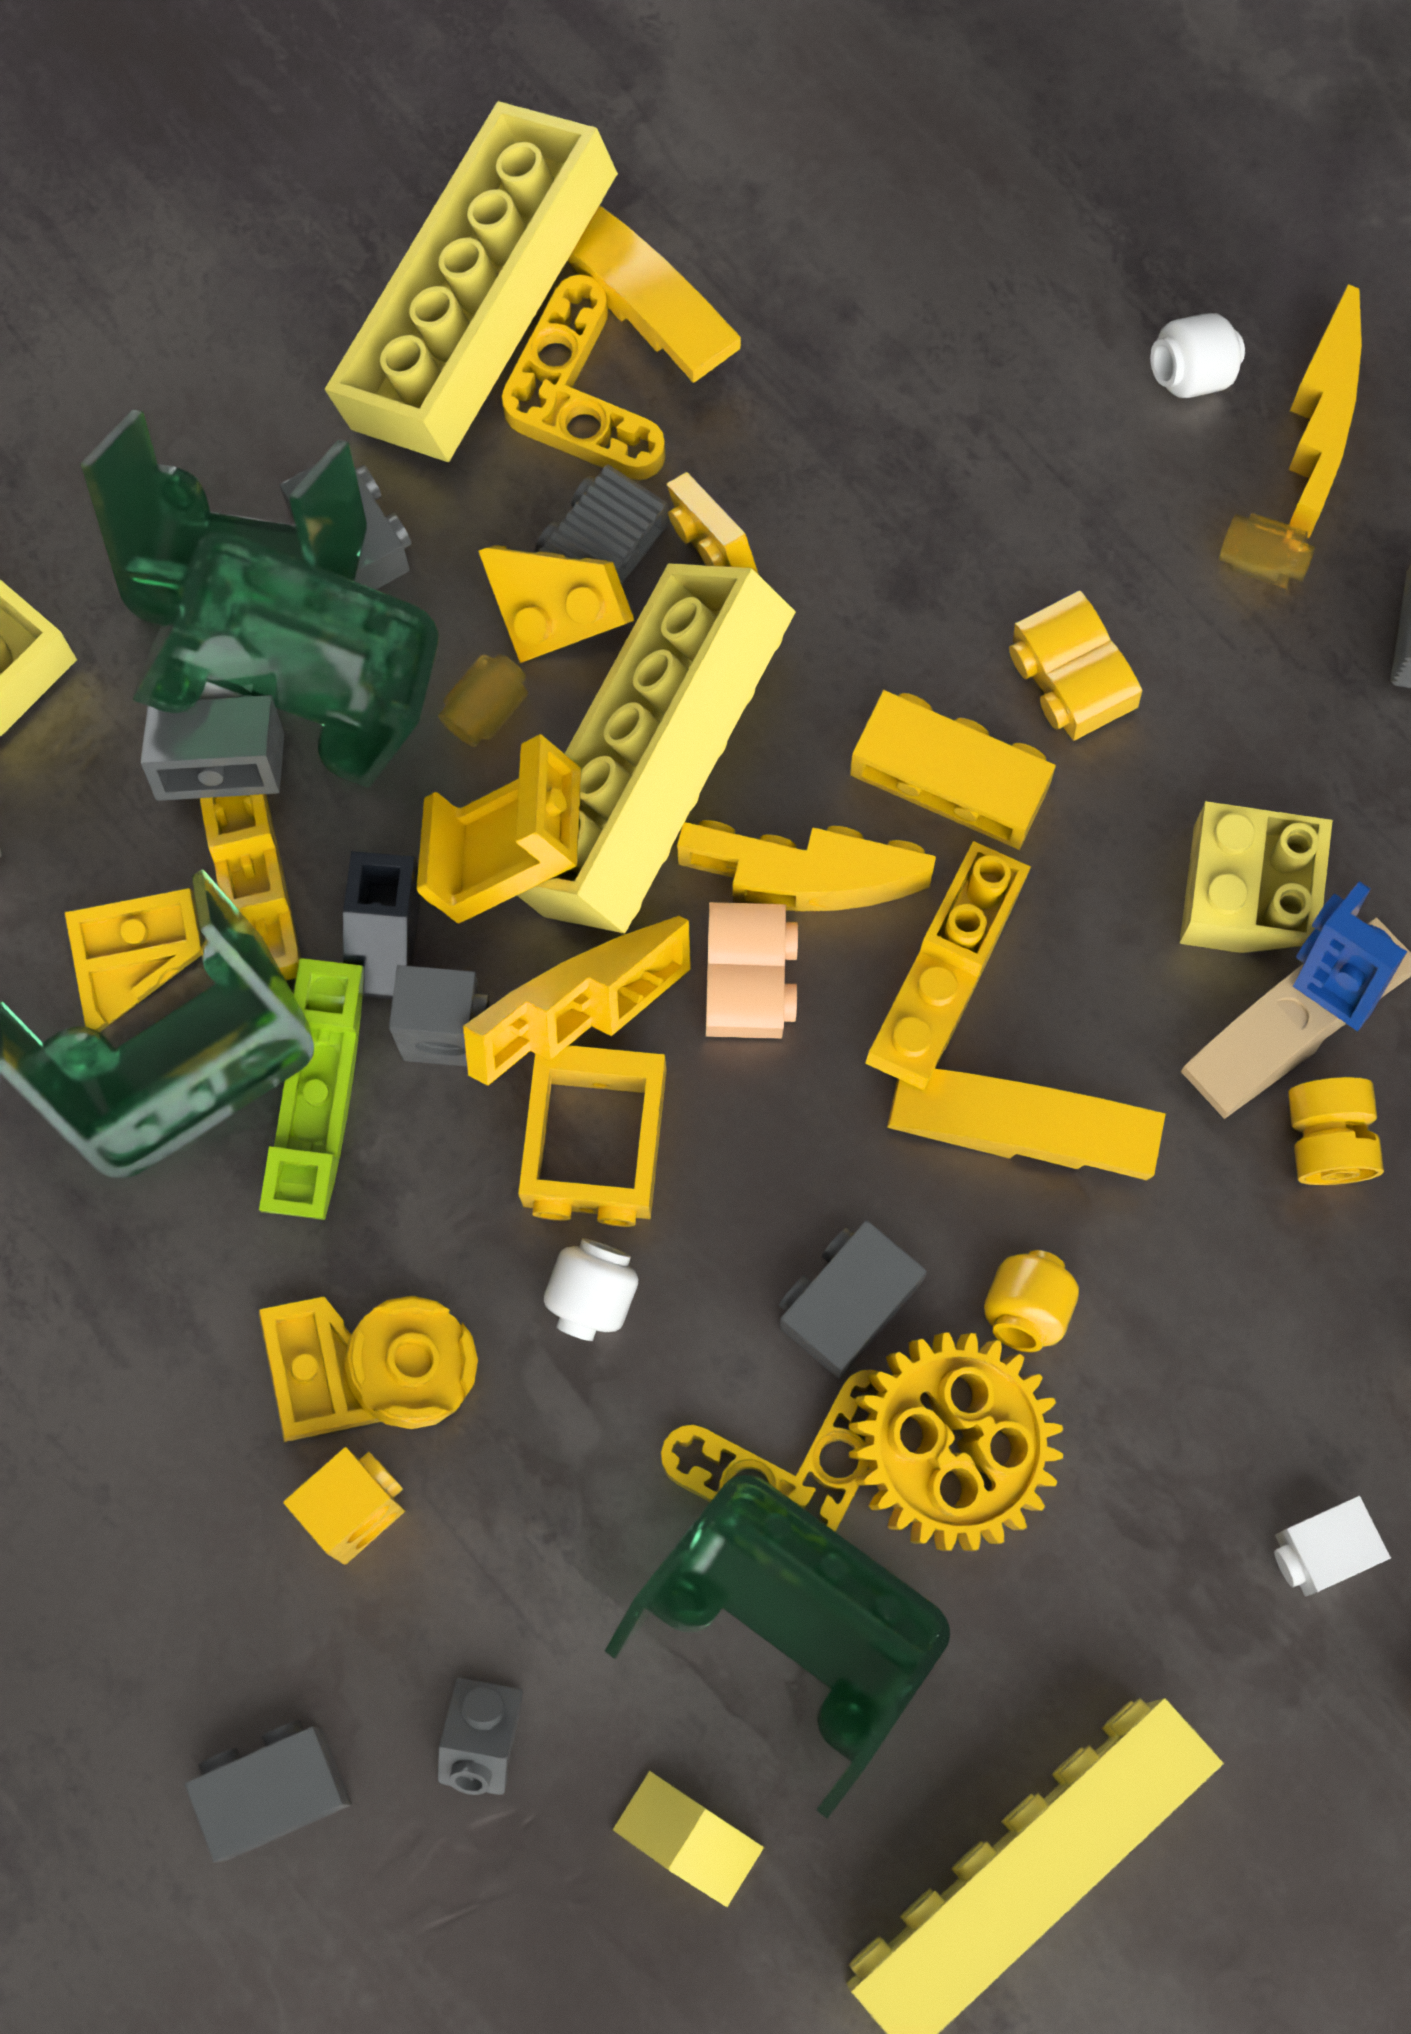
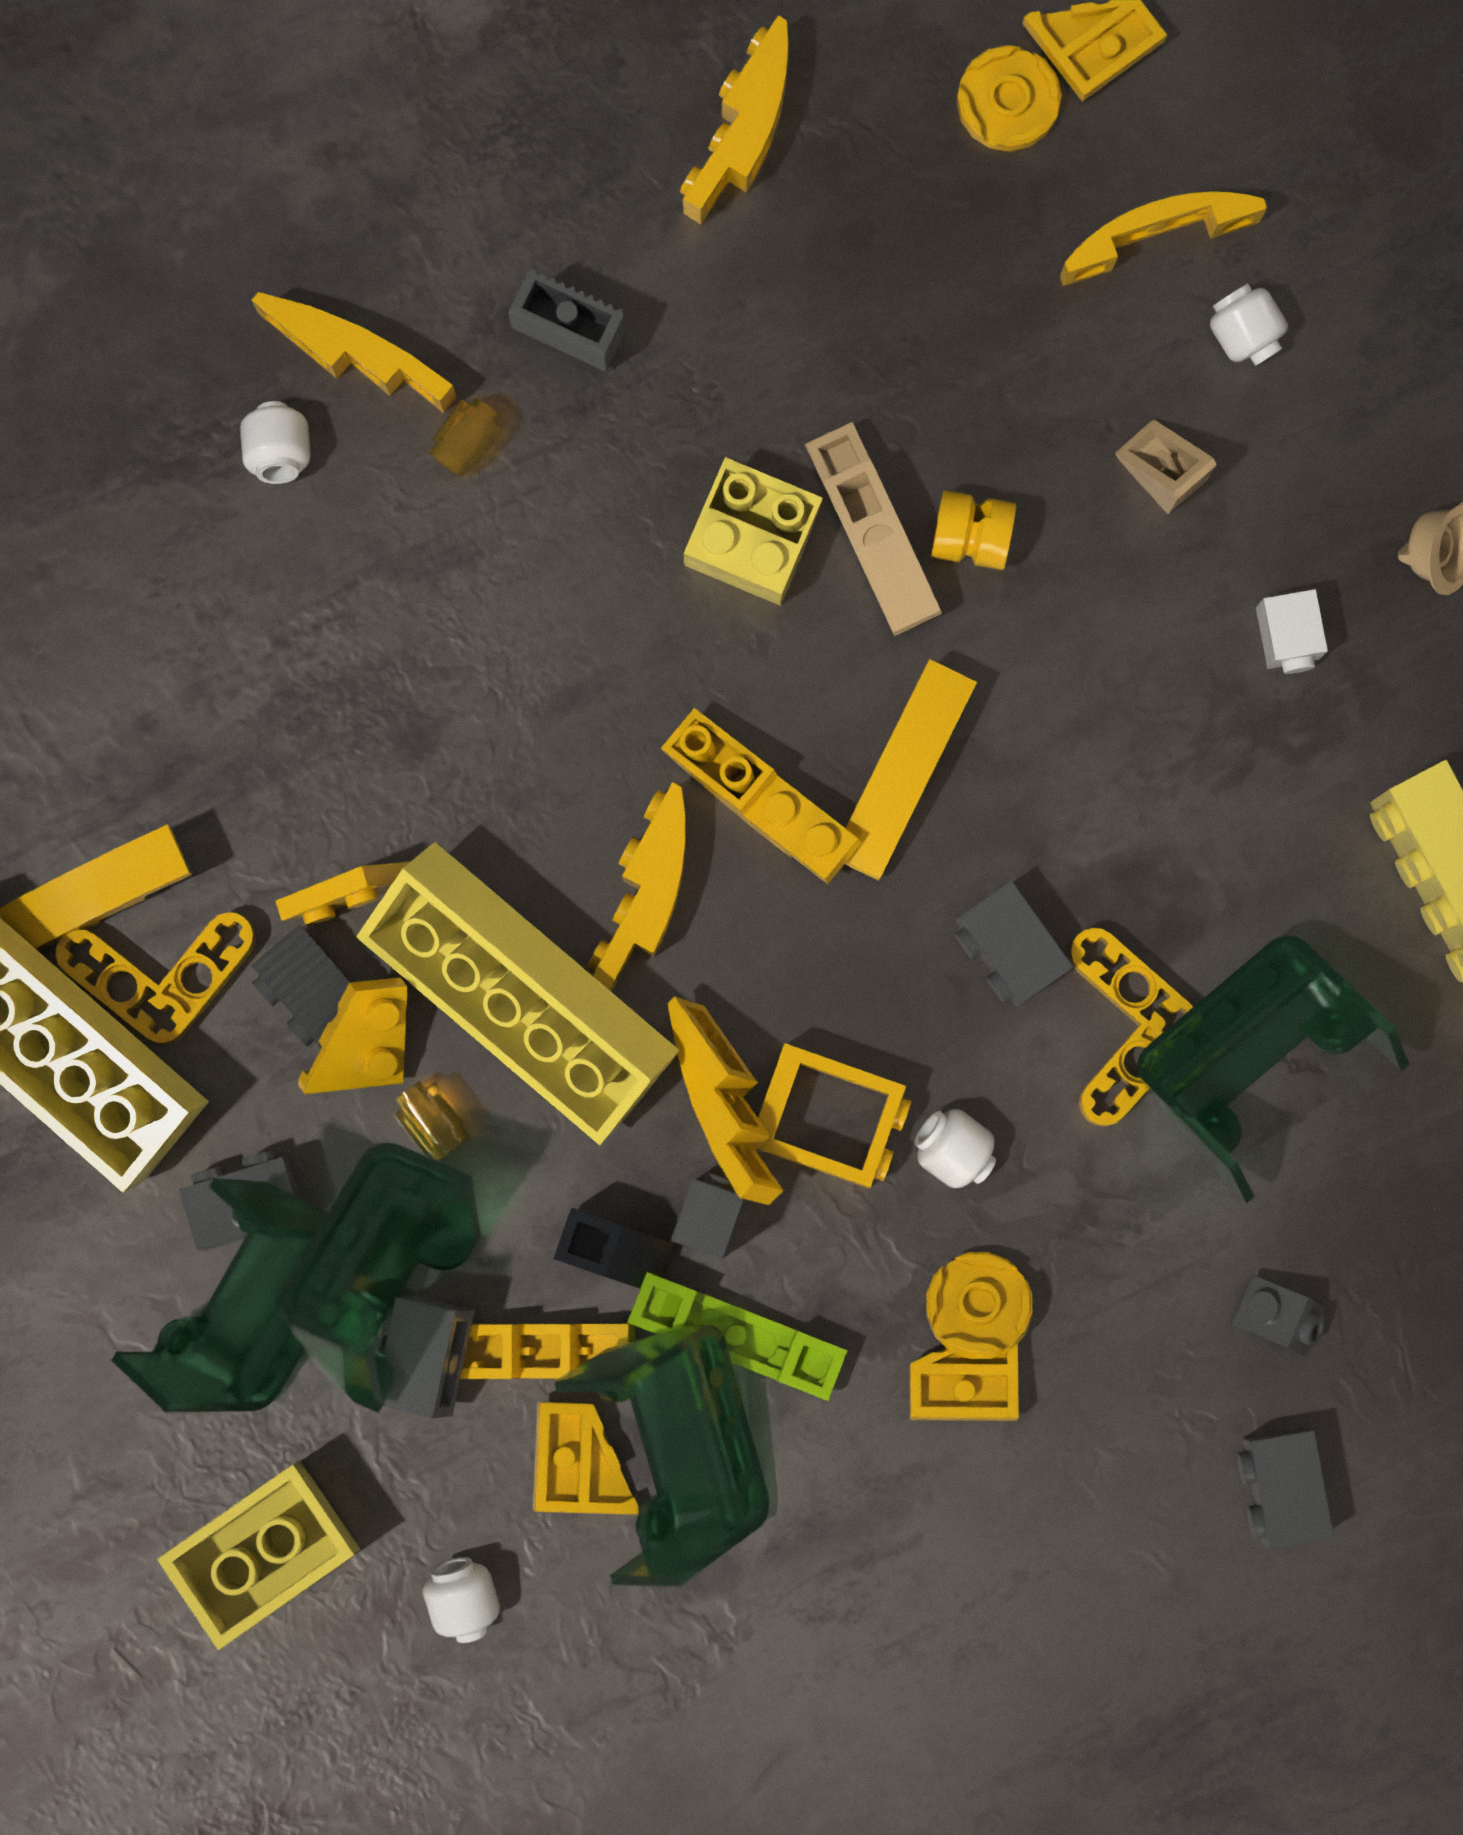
camera: 80 degrees left, 10 degrees up
yellow brick [283,1447,405,1565] -> none
yellow panel [417,734,581,924] -> none
light yellow slope [613,1771,764,1907] -> none
light nougat brick [706,902,798,1039] -> none
yellow gear [849,1332,1063,1551] -> none
yellow brick [850,690,1056,850] -> none
yellow head [984,1250,1079,1352] -> none
yellow brick [1009,590,1142,741] -> none
blue bracket [1293,881,1407,1031] -> none

